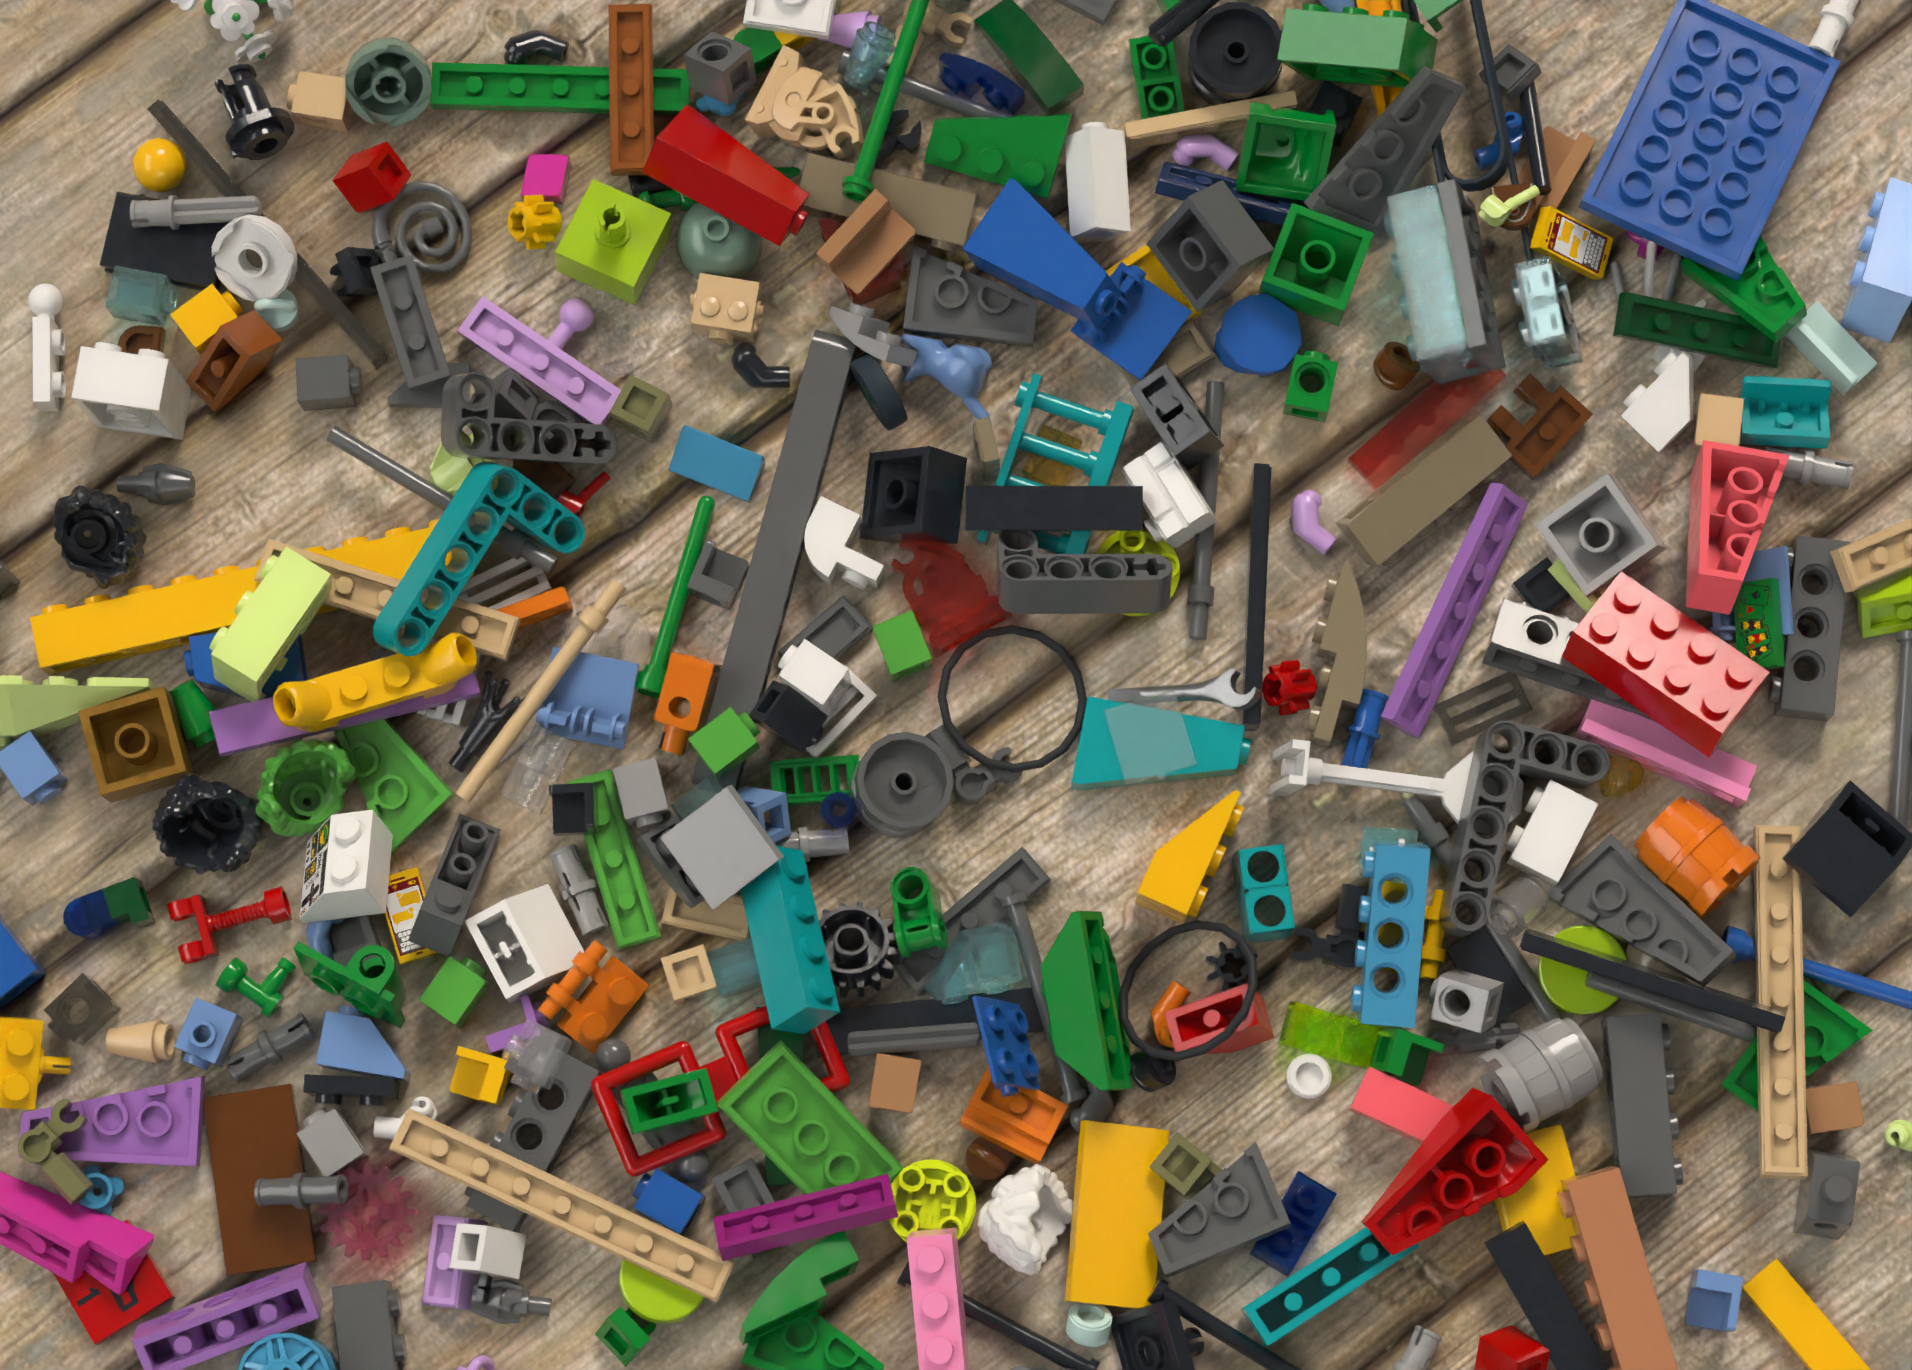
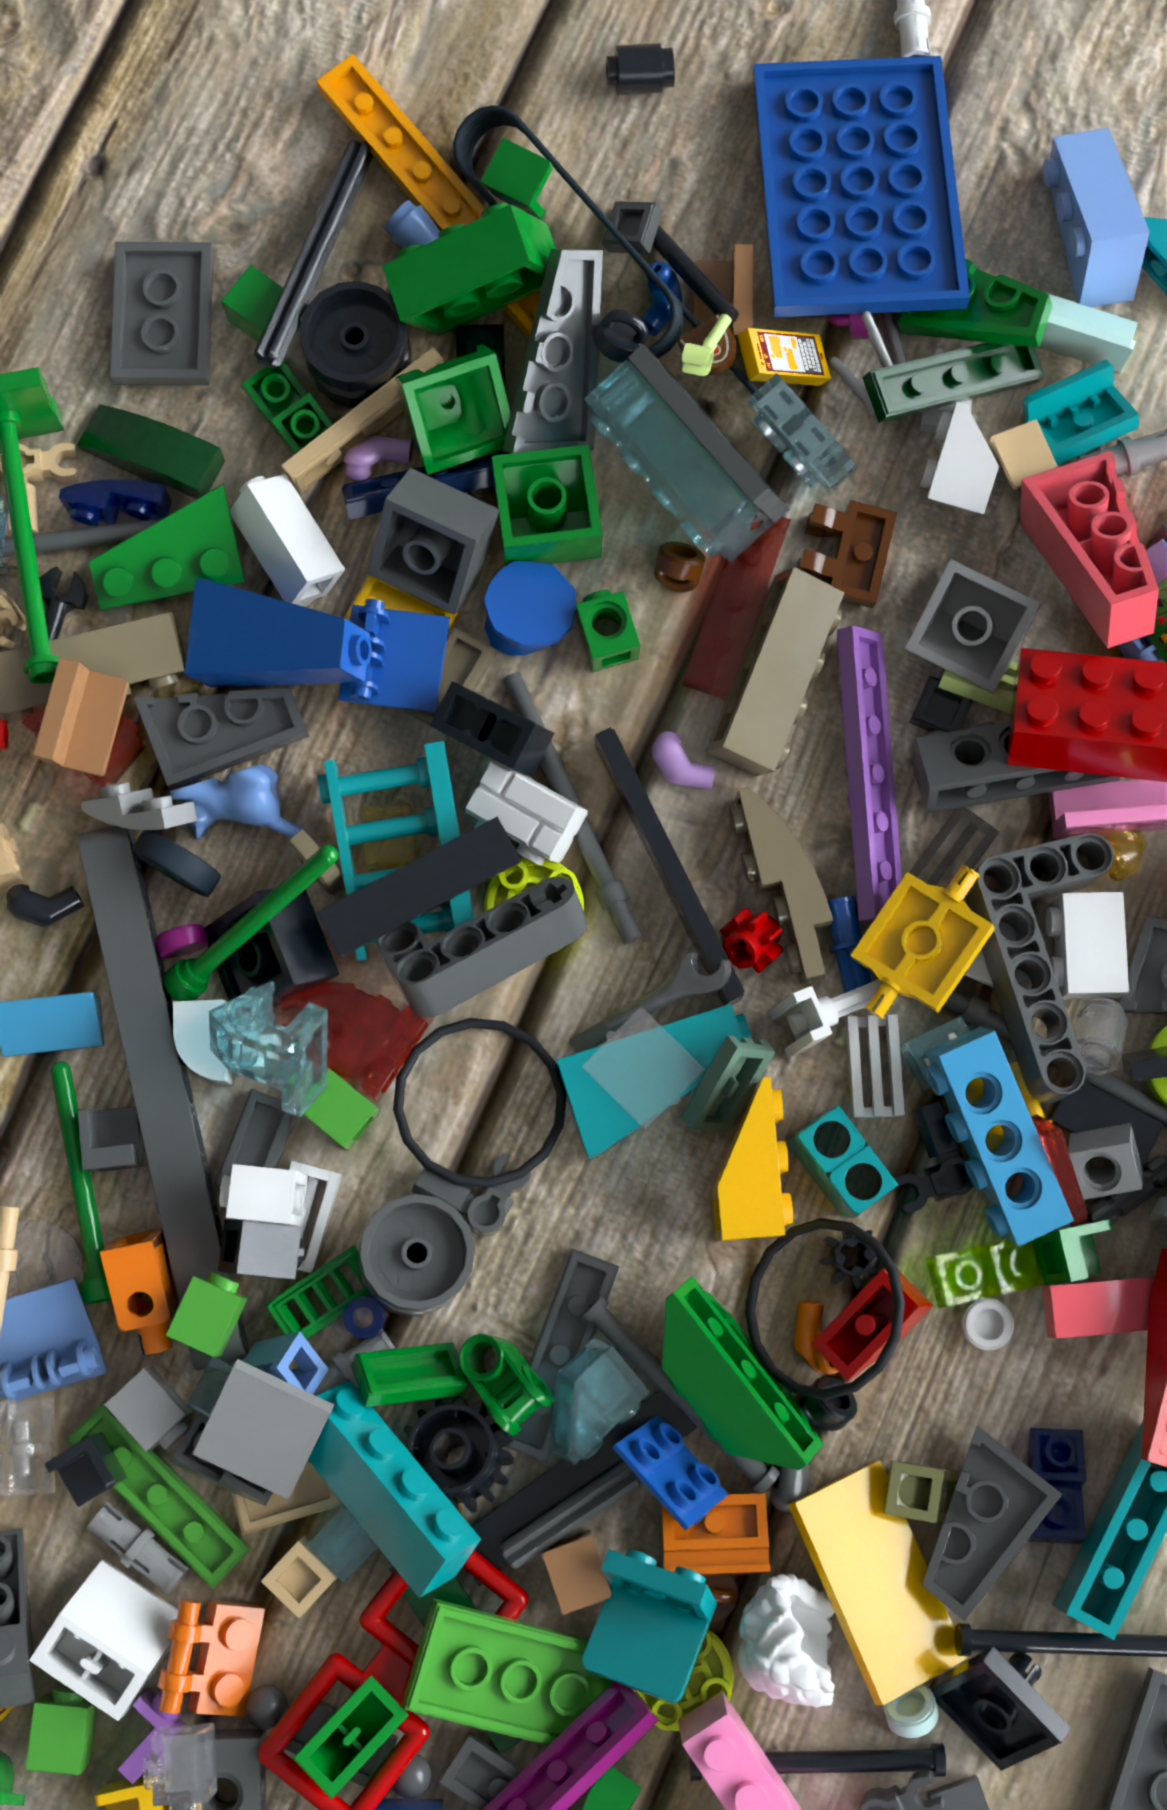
camera: 35 degrees left, 0 degrees up
none -> magenta tile [155,924,209,958]
none -> green piece [163,845,338,1001]
none -> clear light blue tile [209,981,328,1117]
none -> green tile [352,1342,468,1407]
none -> teal bracket [582,1549,717,1703]
none -> black tile [594,310,648,363]
none -> sand green tile [681,1035,775,1132]
none -> white tile [845,1014,905,1119]
none -> yellow plate [851,864,995,1019]
none -> clear red tile [1031,1114,1088,1226]

